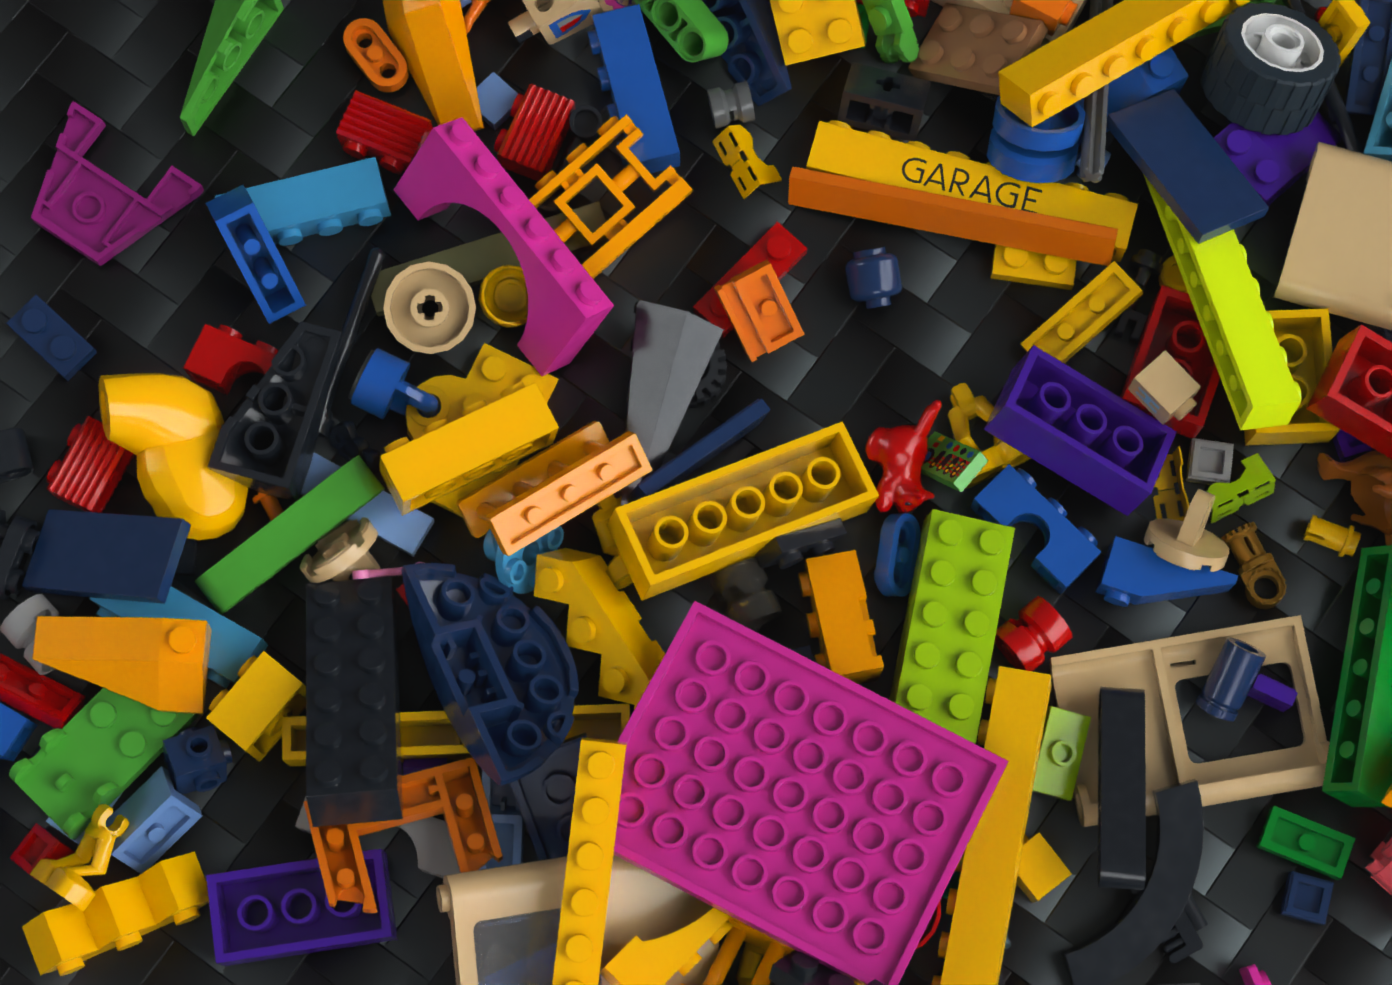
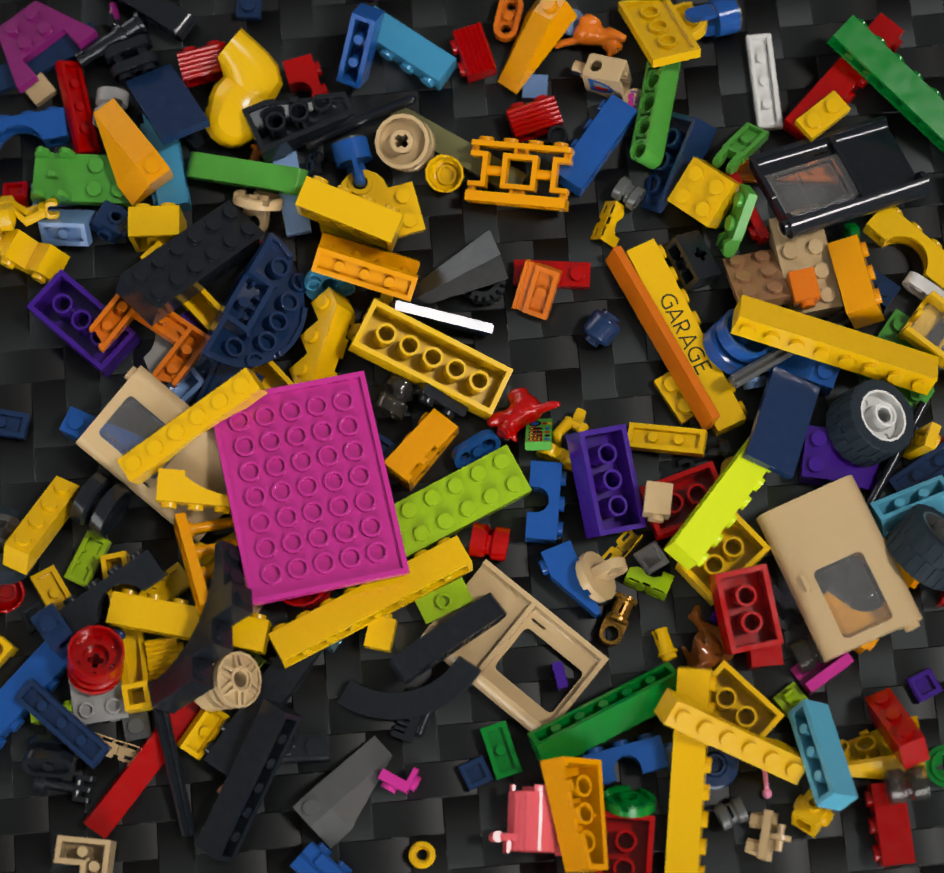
camera: 55 degrees right, 0 degrees up
bright pink hinge [352,562,423,579] -> none
dark pink arch [394,117,614,376] -> none
dark blue piece [1196,637,1266,722] -> none

